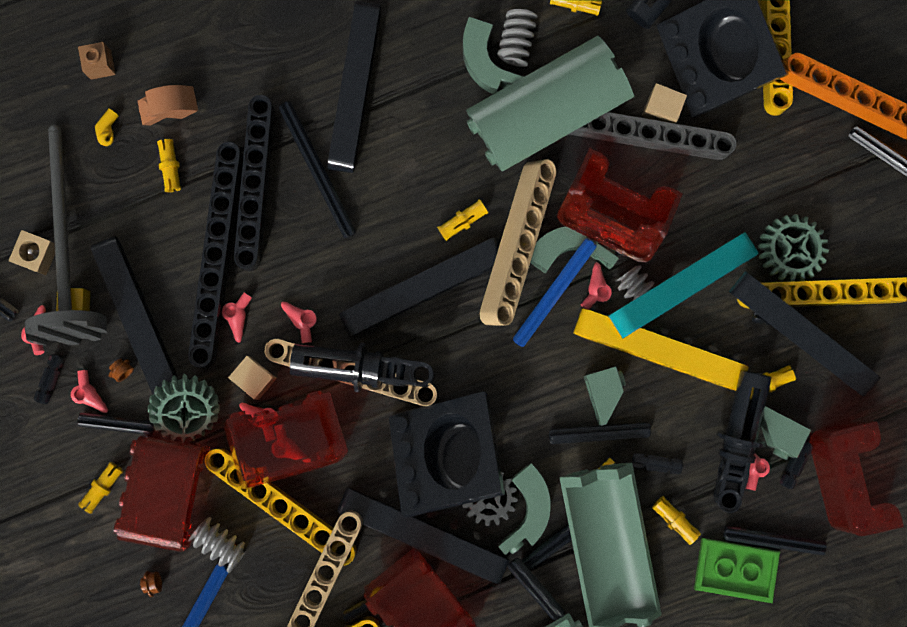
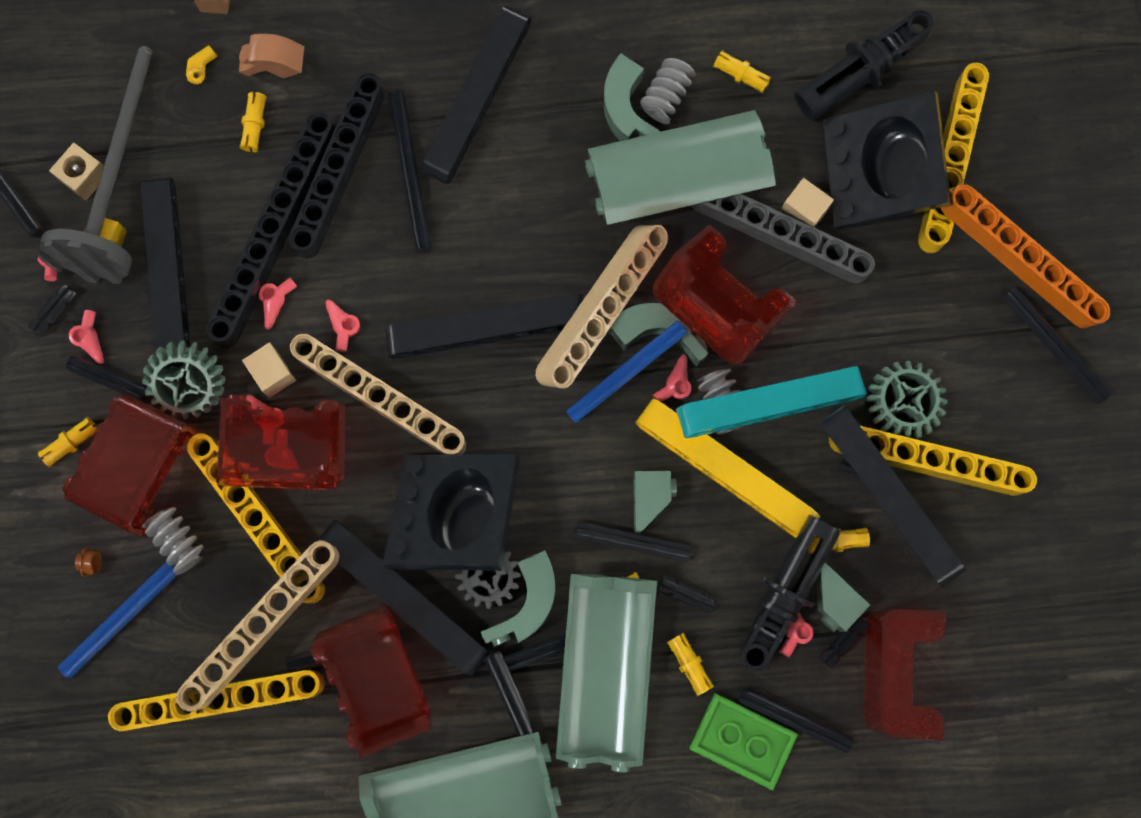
camera: 20 degrees right, 5 degrees down
dark orange plate [109,359,134,382] -> none
black piece [290,342,435,393] -> none
yellow pin [437,199,488,241] -> none

